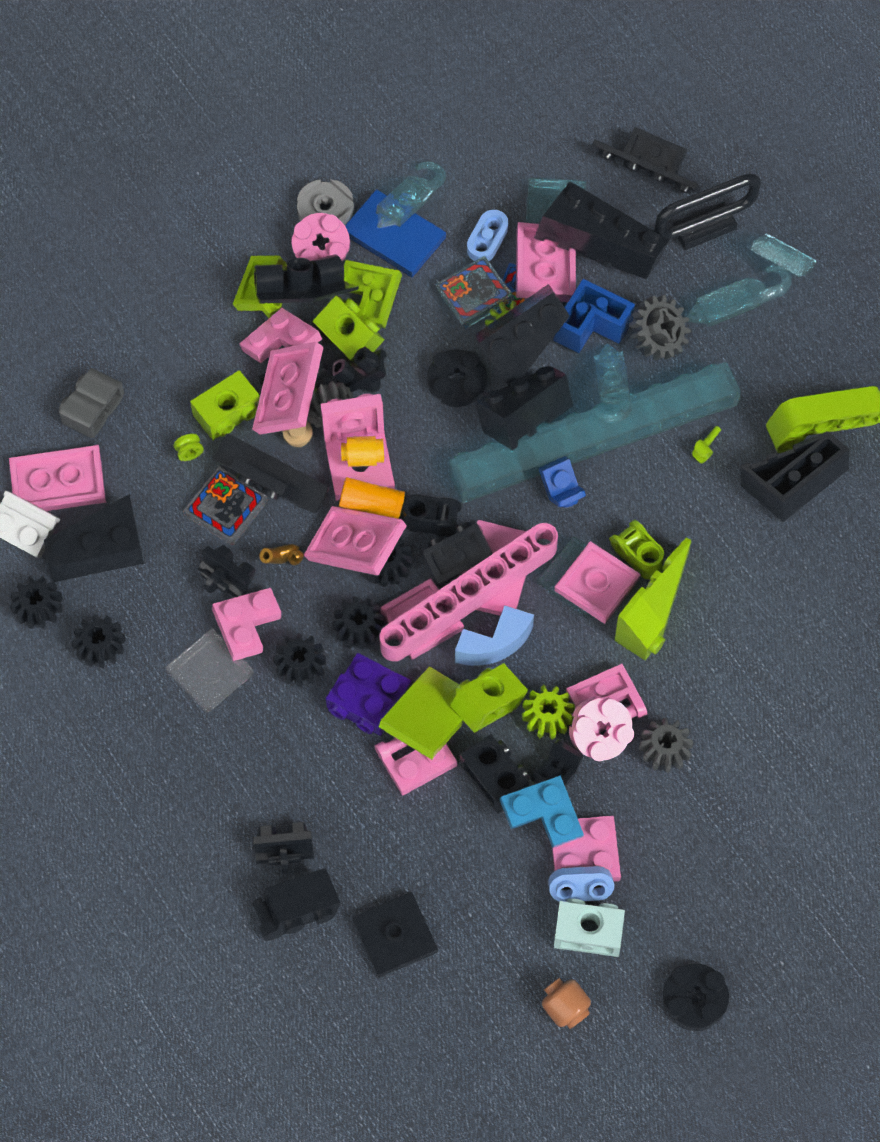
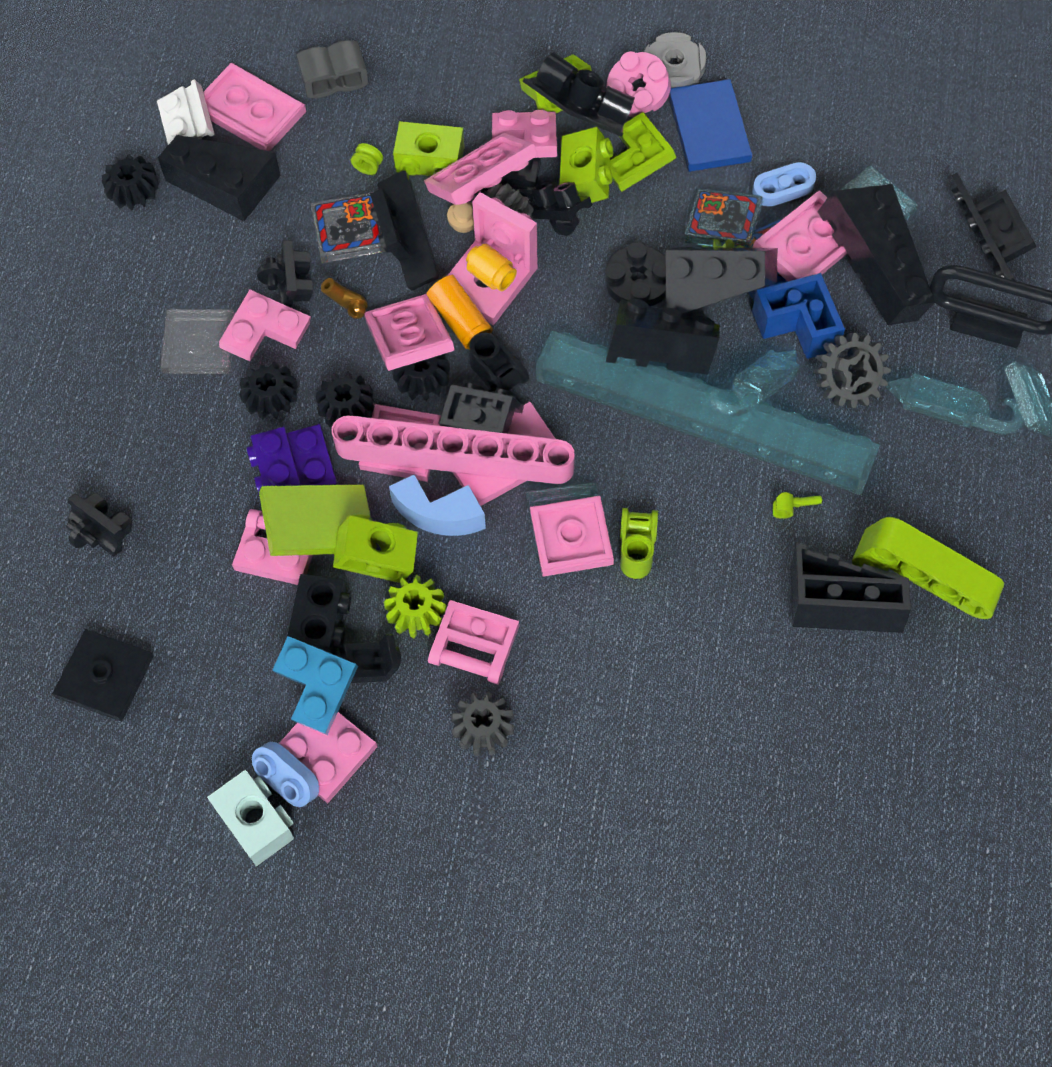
camera: 45 degrees right, 0 degrees up
black gear [72,614,126,668] -> none
black hinge [252,868,340,941] -> none
clear light blue plate [376,161,446,228] -> none
blue bracket [538,456,586,508] -> none
nougat head [542,978,591,1029] -> none
plate [569,696,634,761] -> none
lime wedge [615,537,691,661] -> none
black plate [662,963,729,1031] -> none

